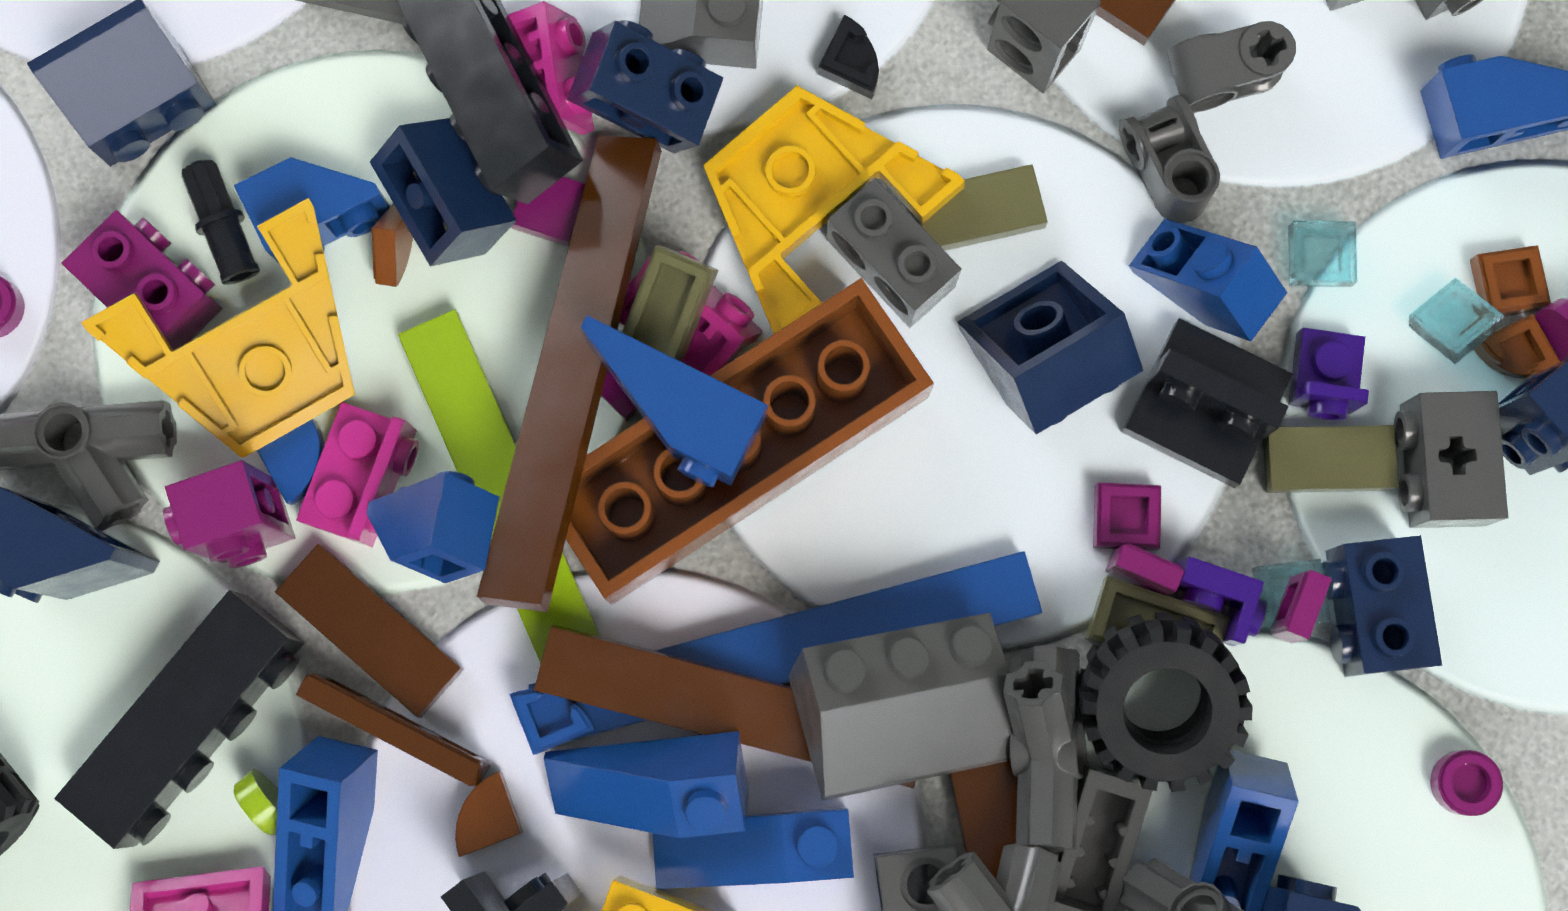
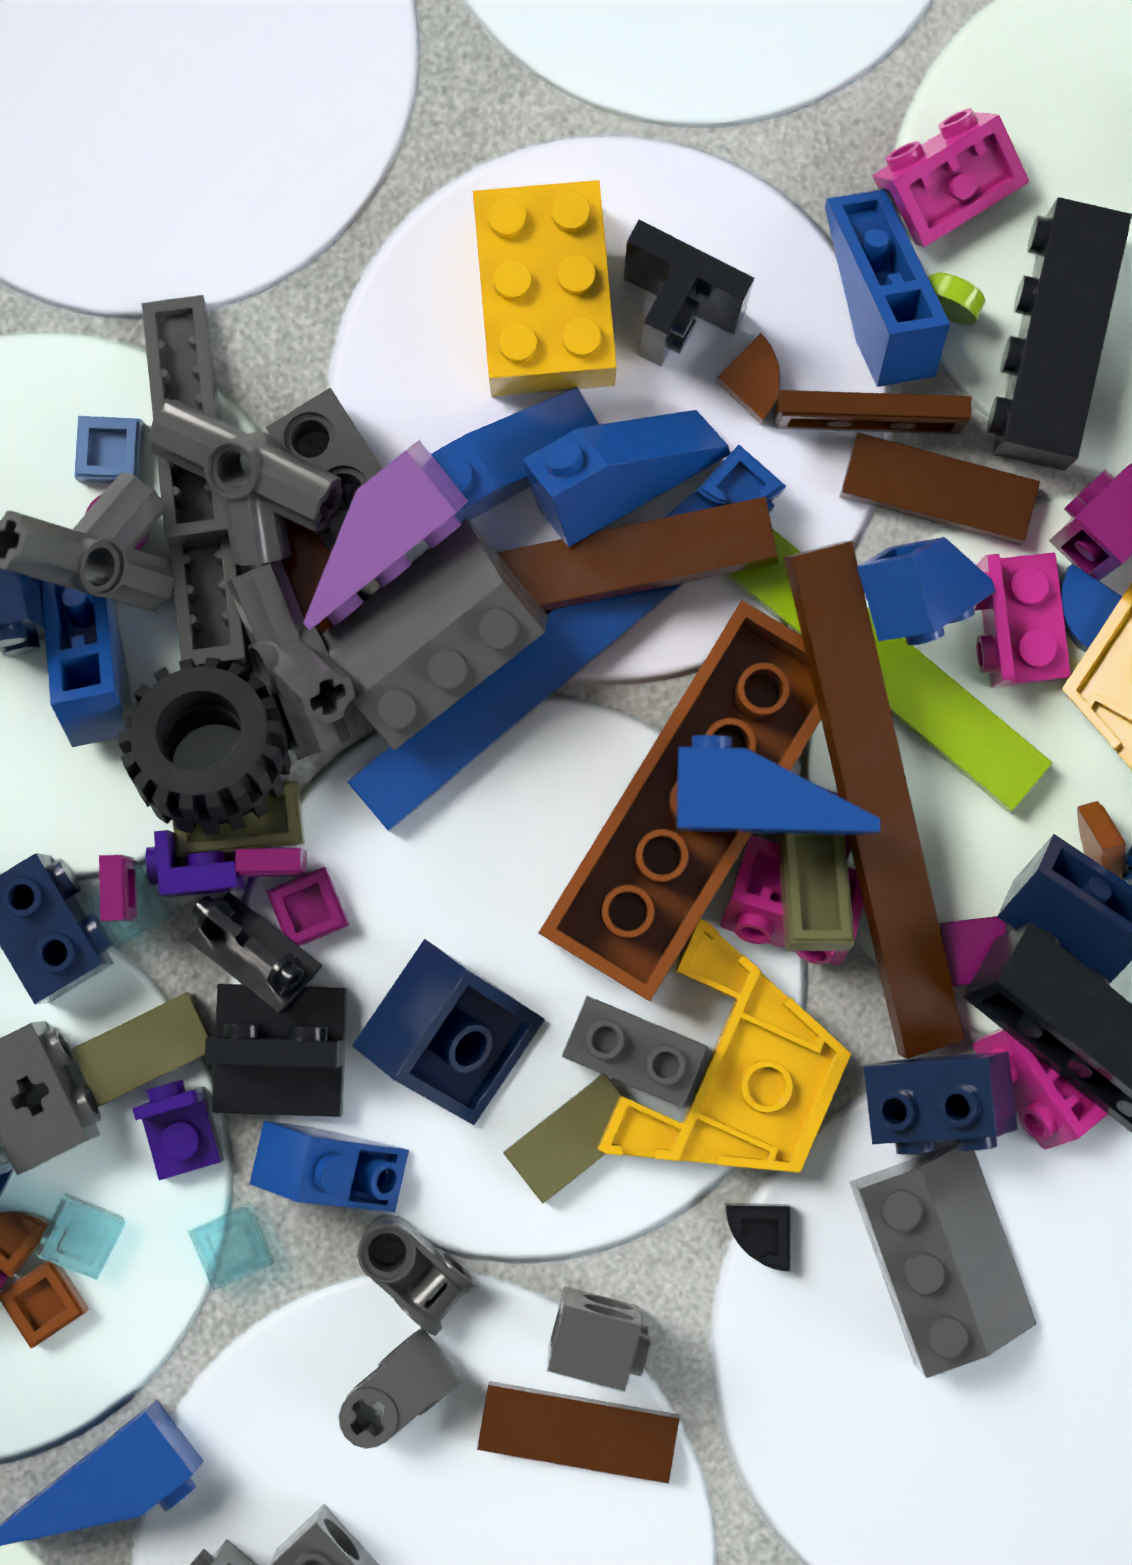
camera: 155 degrees right, 5 degrees up
none -> black hinge [187,892,323,1015]
none -> medium lavender slope [303,440,468,630]

